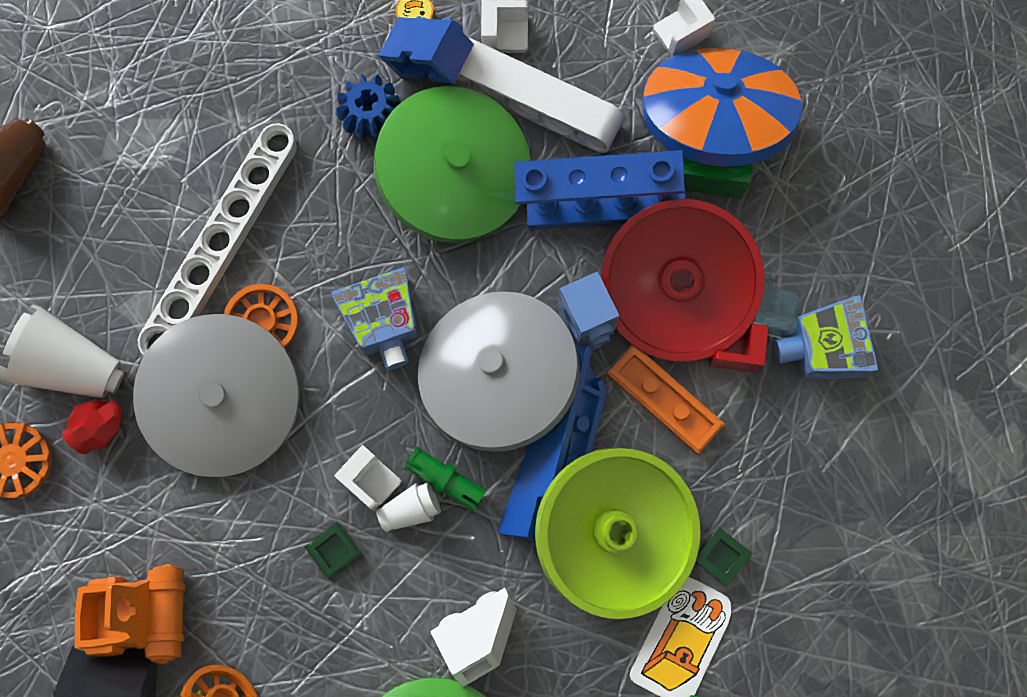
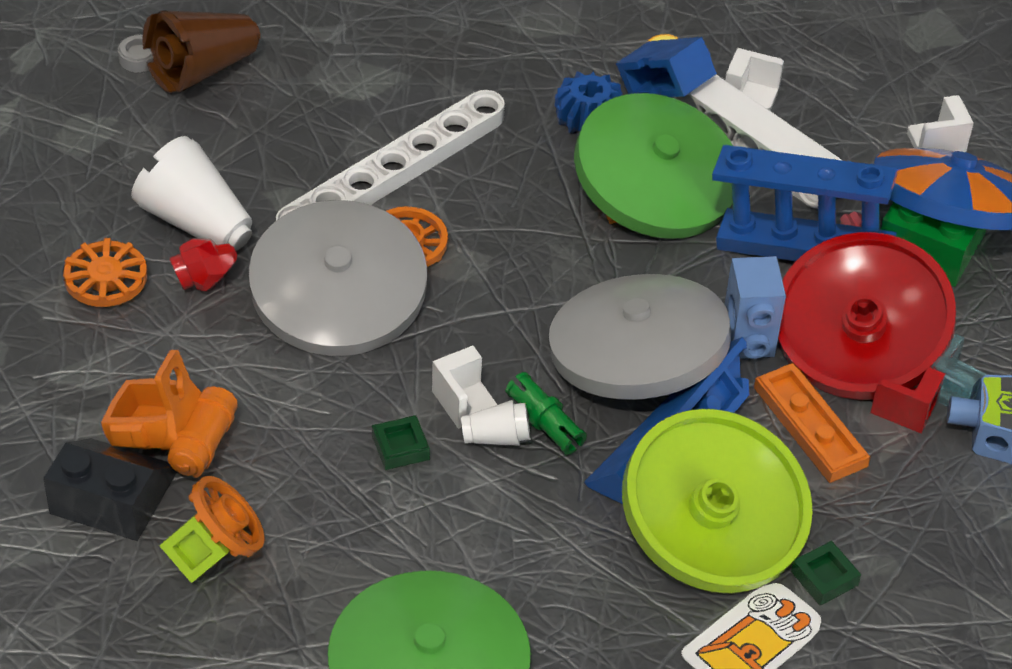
camera: 15 degrees right, 30 degrees down
torso [331,267,418,370] -> none
white slope [430,588,517,688] -> none

